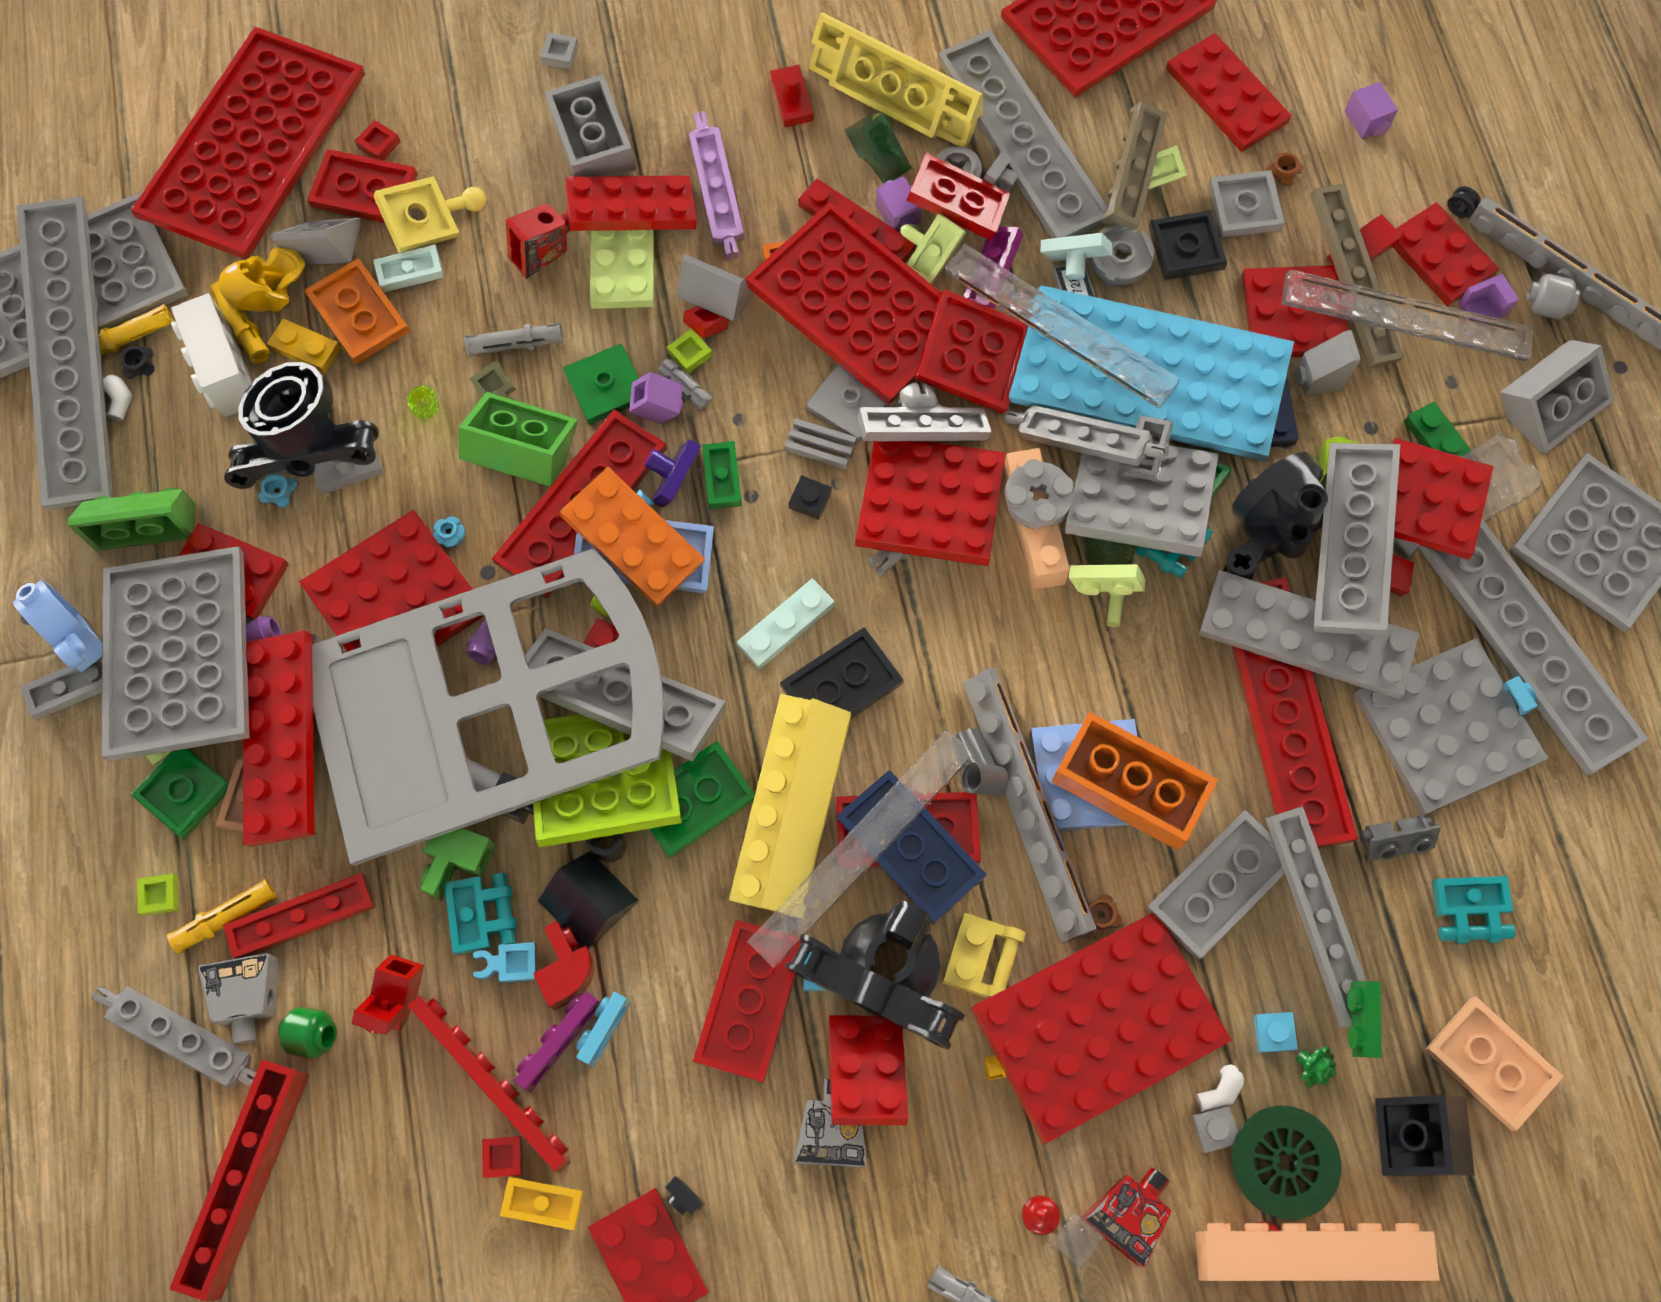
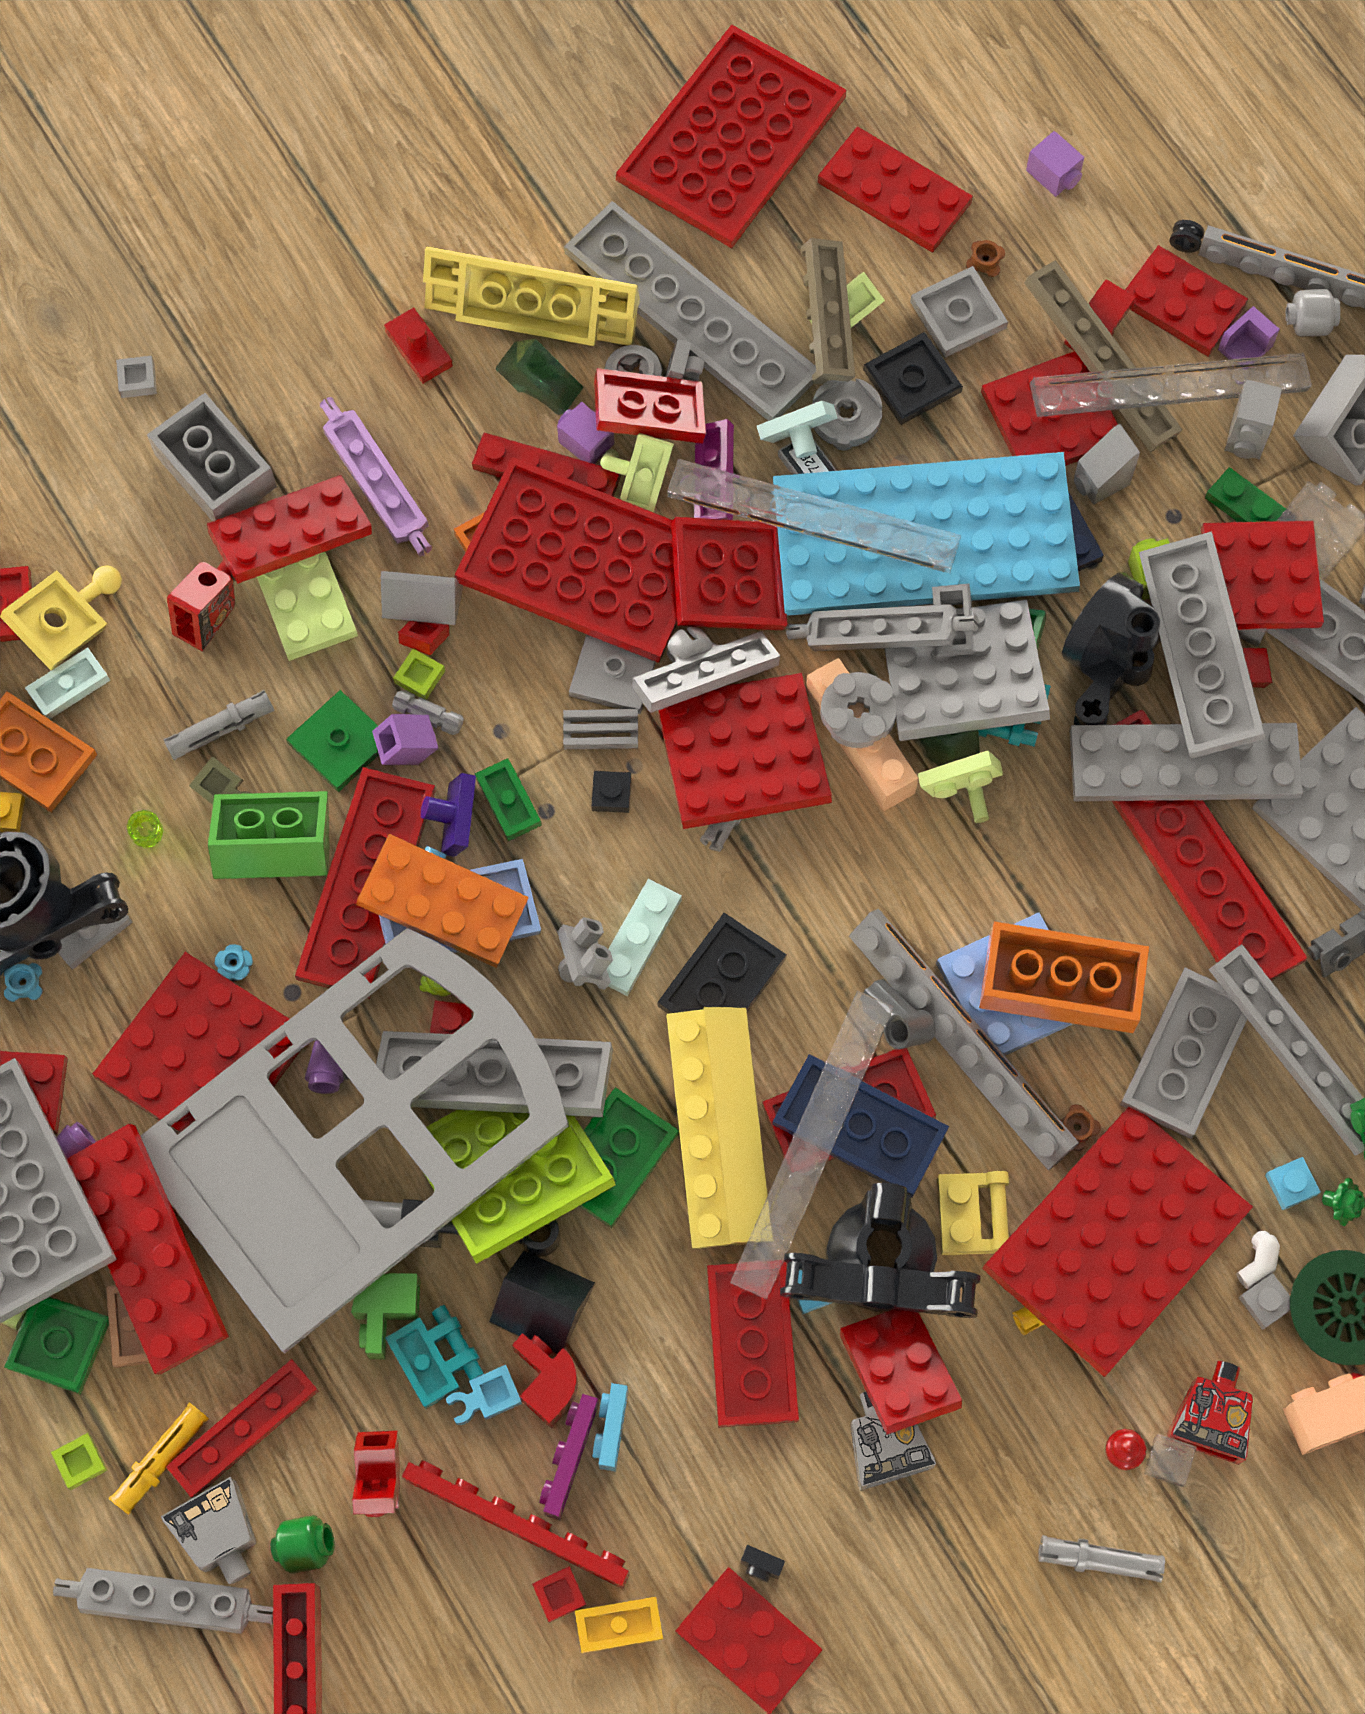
camera: 20 degrees left, 0 degrees up
none -> light grey hips [557,917,613,990]
none -> light grey brick [1224,379,1282,459]

